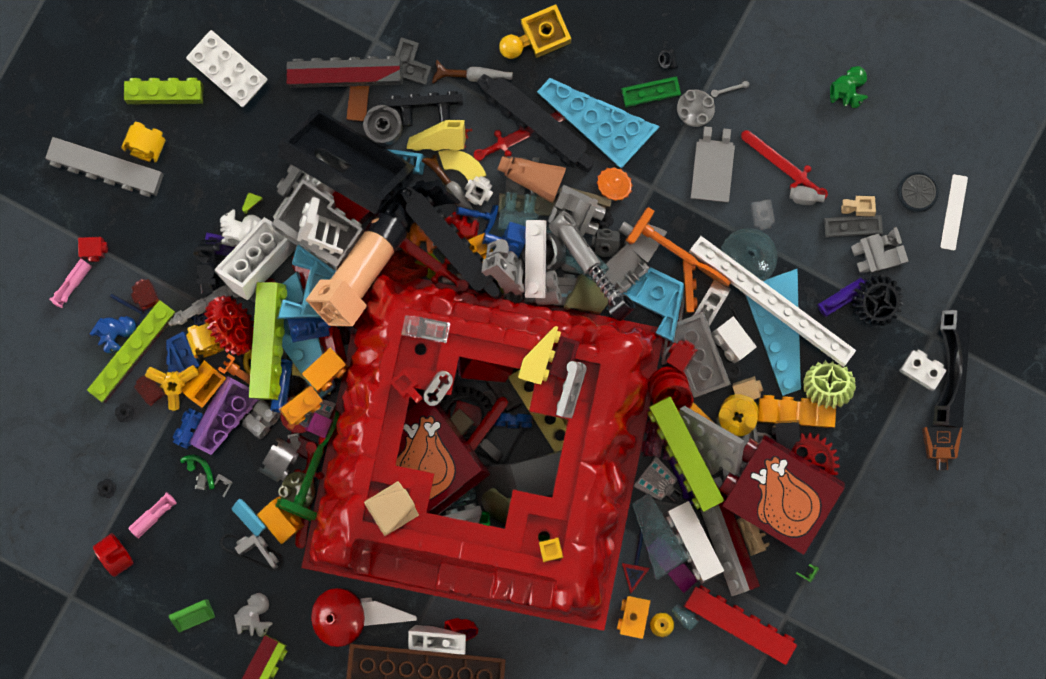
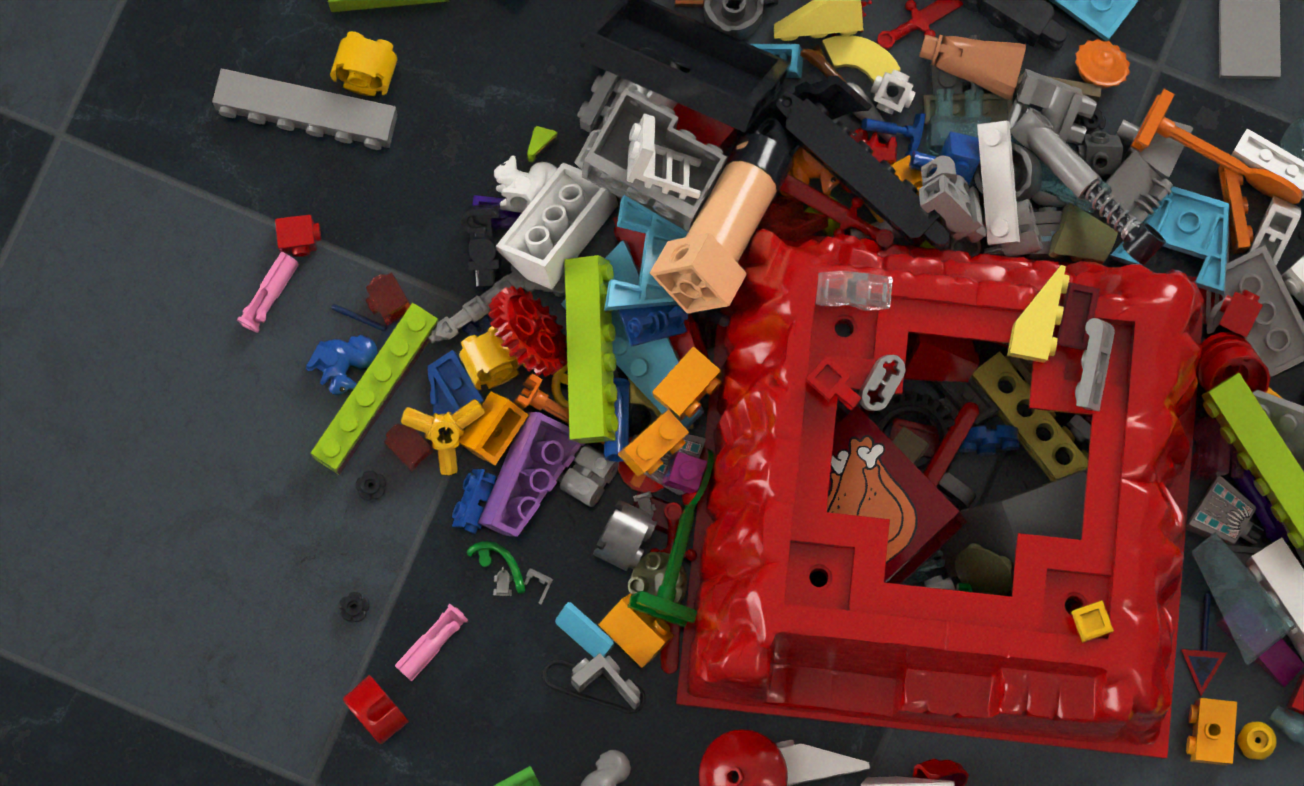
camera: 10 degrees left, 5 degrees down
tan piece [364,481,419,536] -> none

